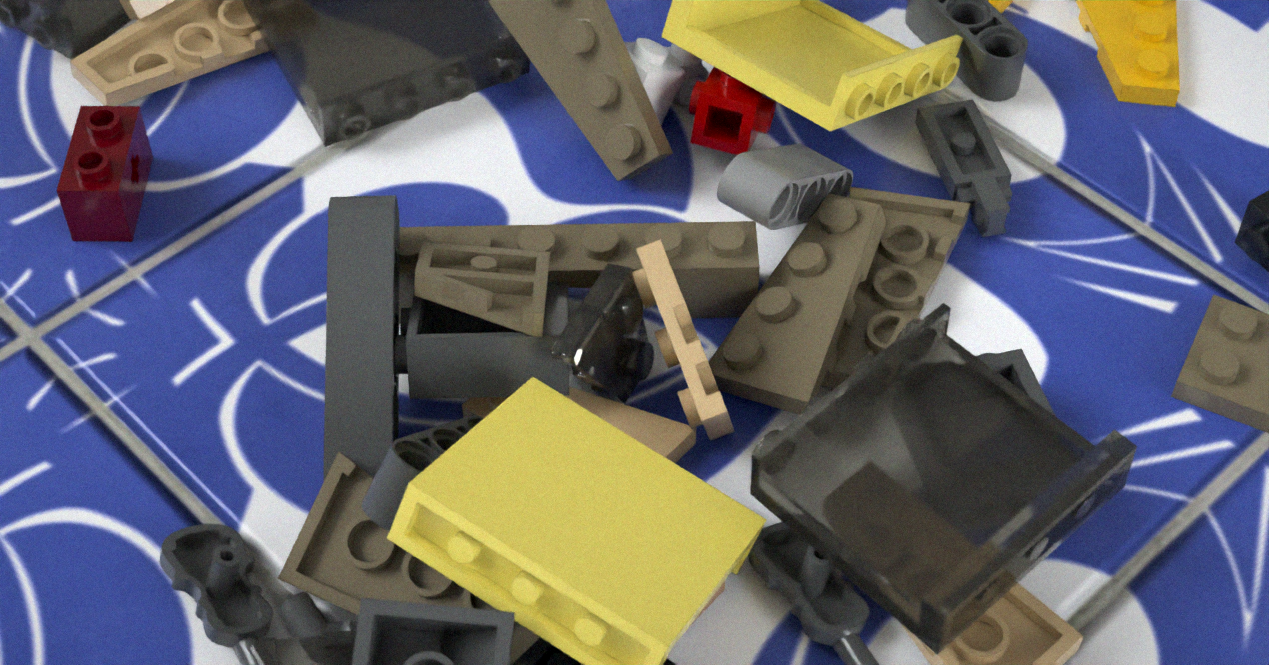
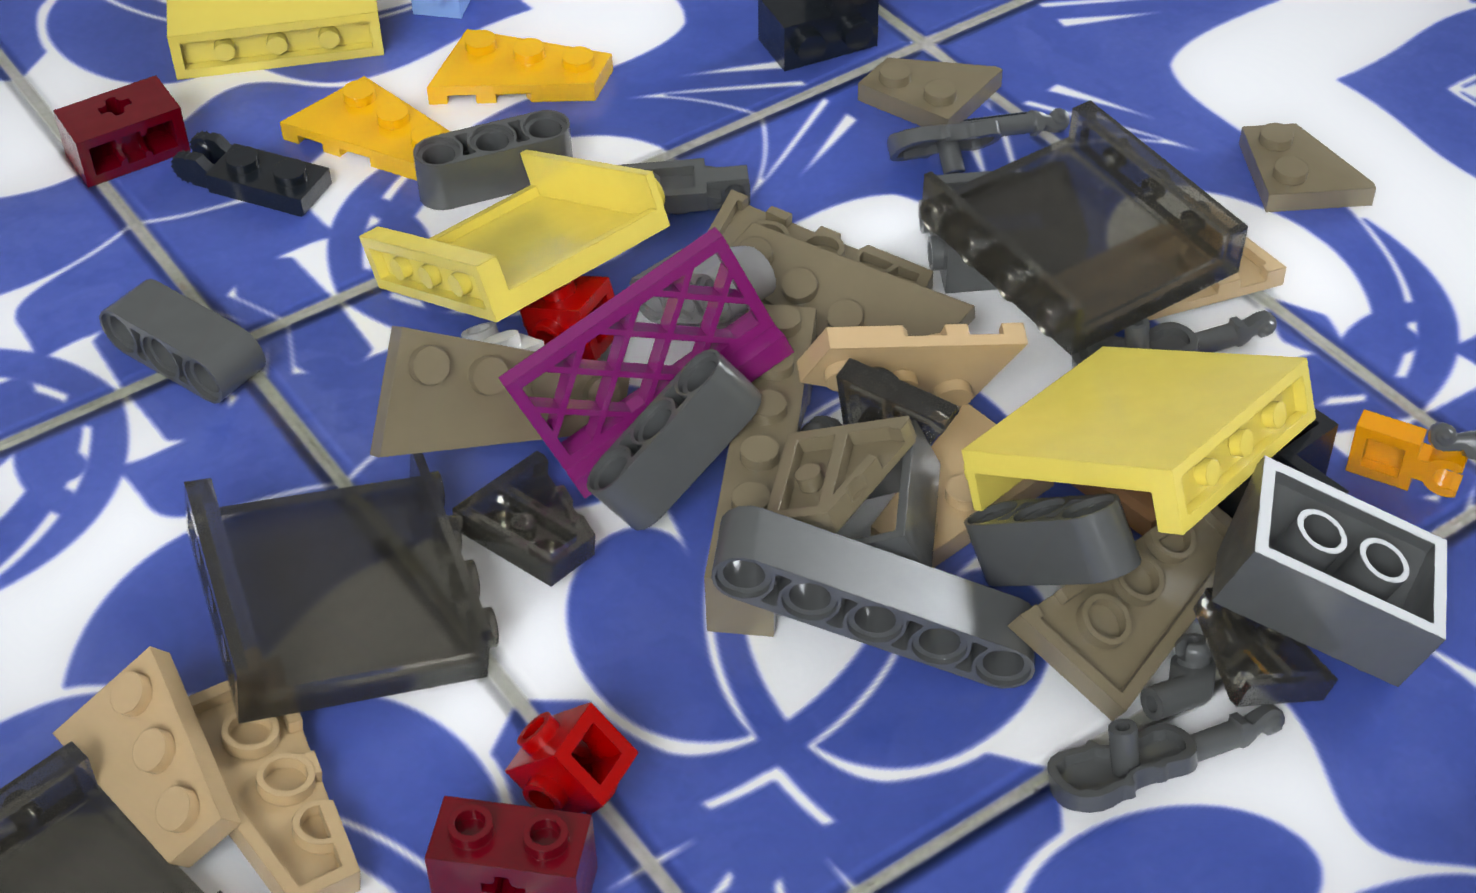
camera: 80 degrees left, 5 degrees down
none -> clear smoke wing [452,451,596,587]
none -> magenta fence [498,227,794,499]
none -> red brick [505,702,639,814]
none -> dark grey beam [586,349,762,531]
none -> dark grey piece [887,108,1070,174]

